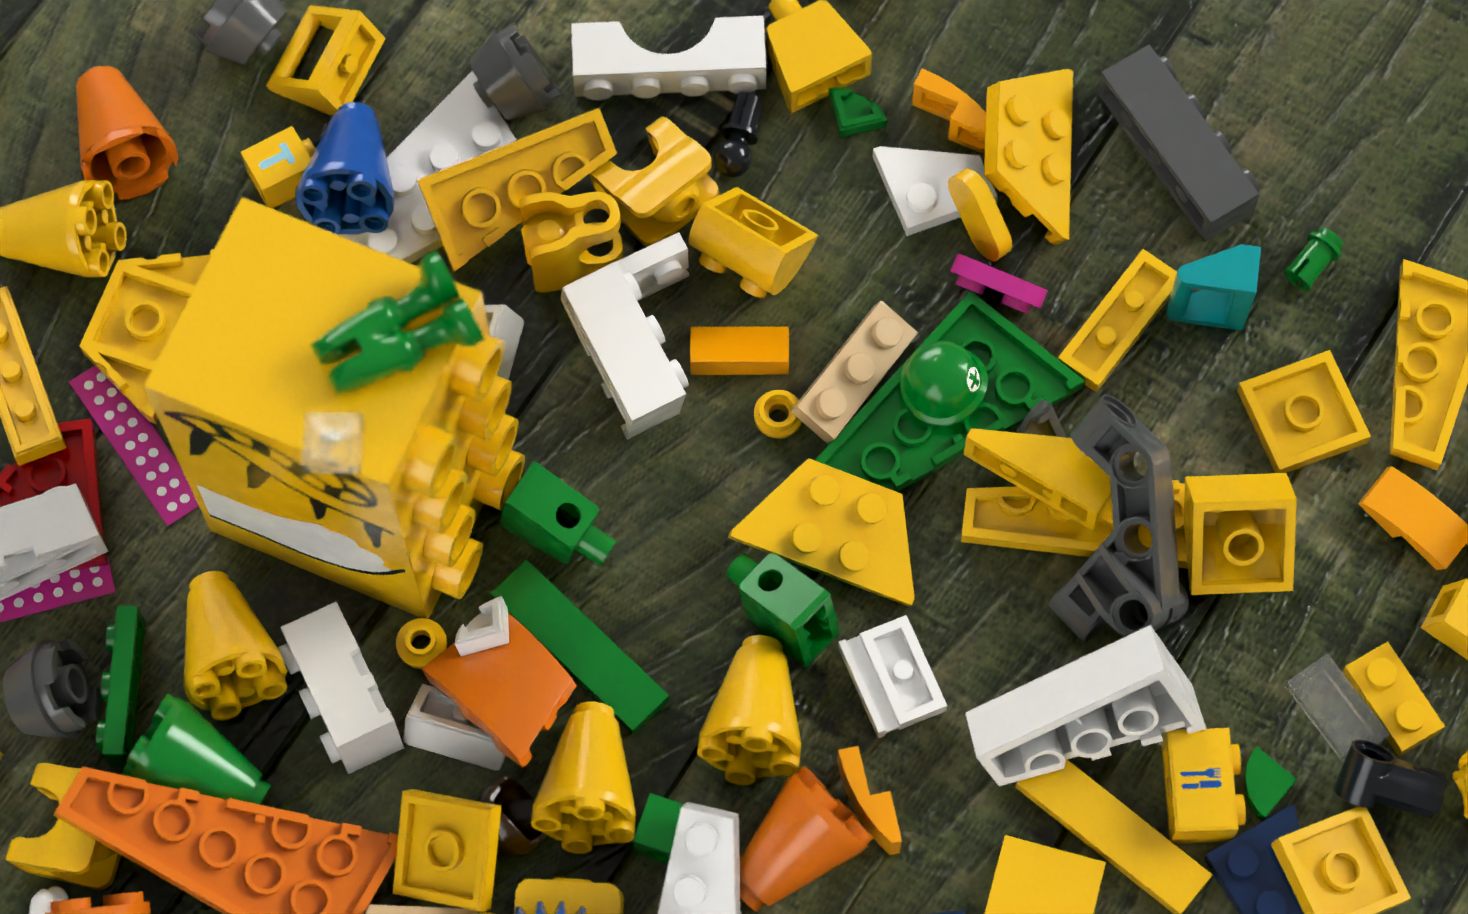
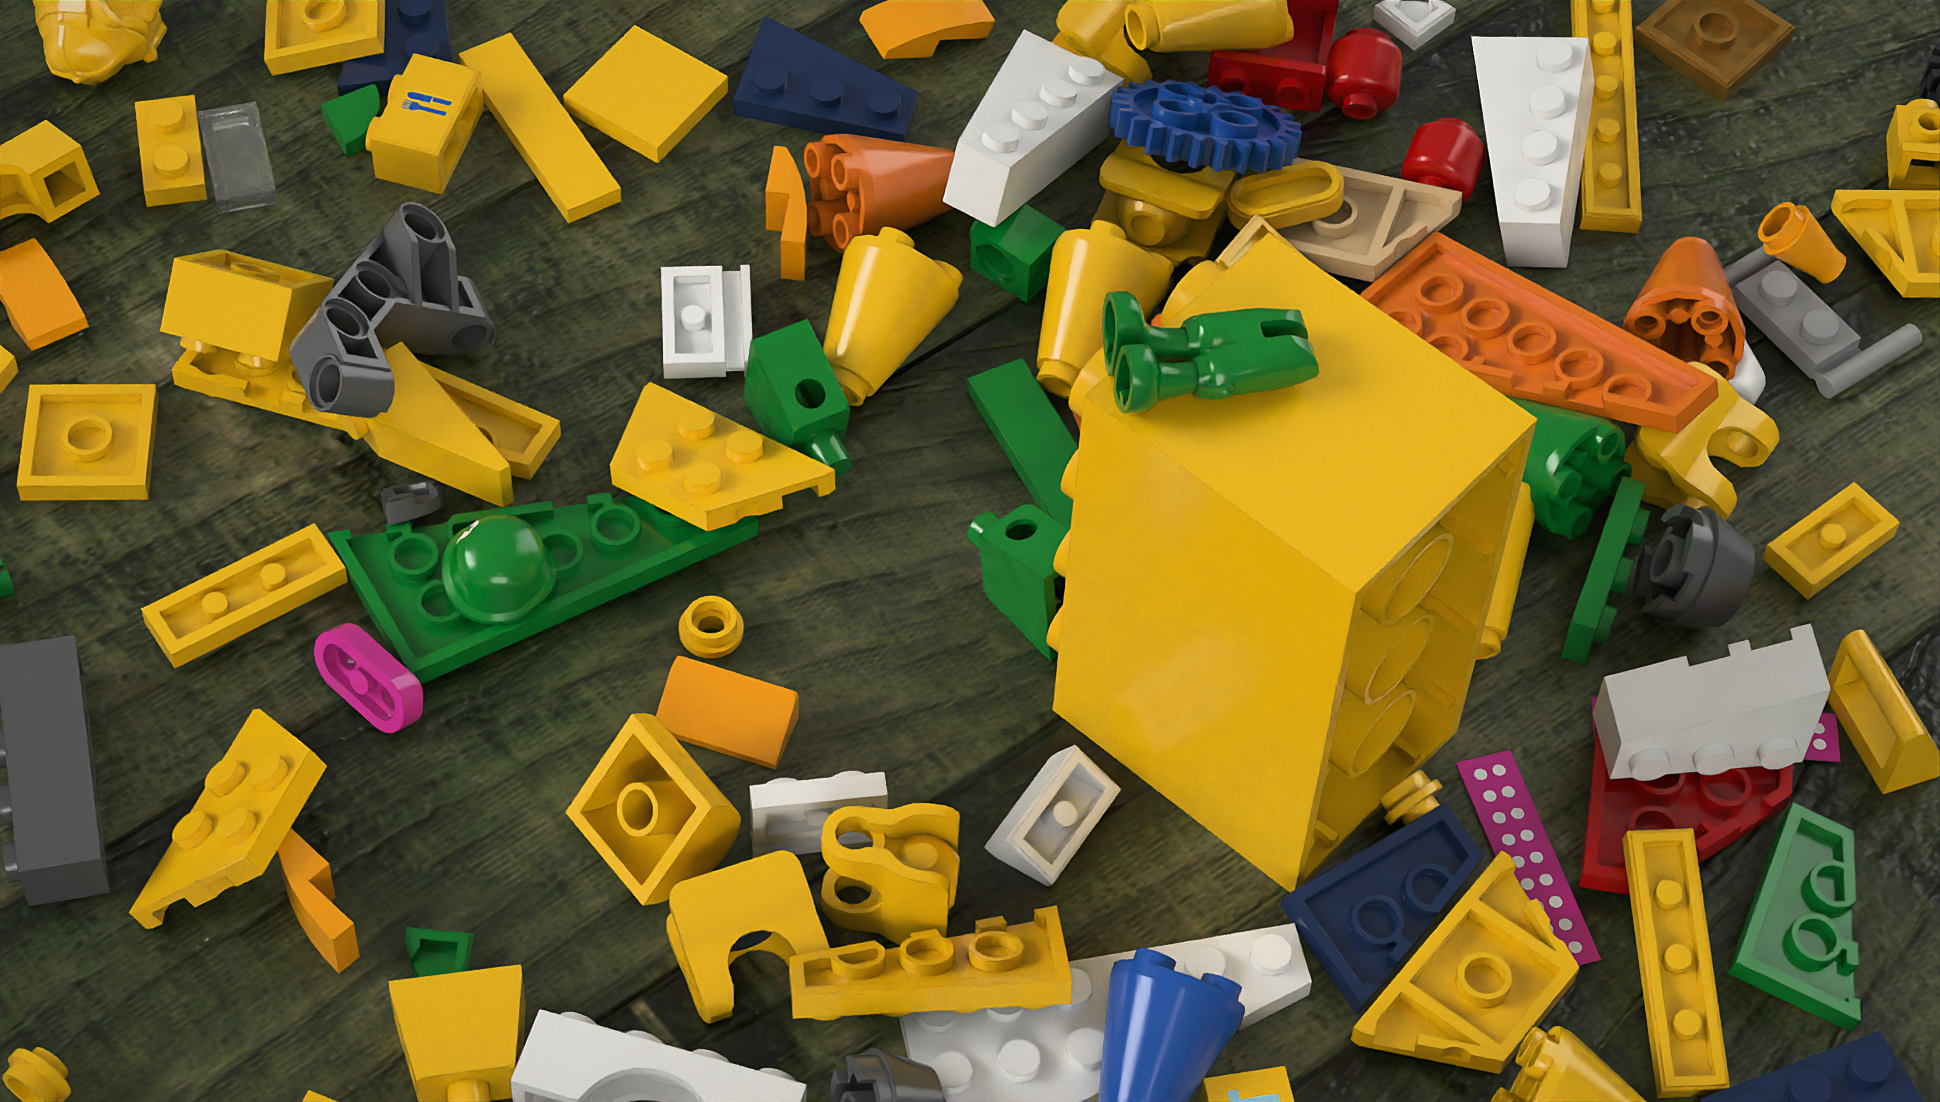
camera: 165 degrees left, 15 degrees down
clear tile [302,412,364,473] -> none
white wedge [561,261,689,440] -> none
black axle [714,92,763,177] -> none
tan plate [790,300,918,444] -> none
white wing [872,146,998,236] -> none
yellow tile [948,168,1012,261] -> none
white wedge [965,625,1206,786] -> none
teal tile [1166,244,1261,331] -> none
black piece [1334,740,1447,819] -> none

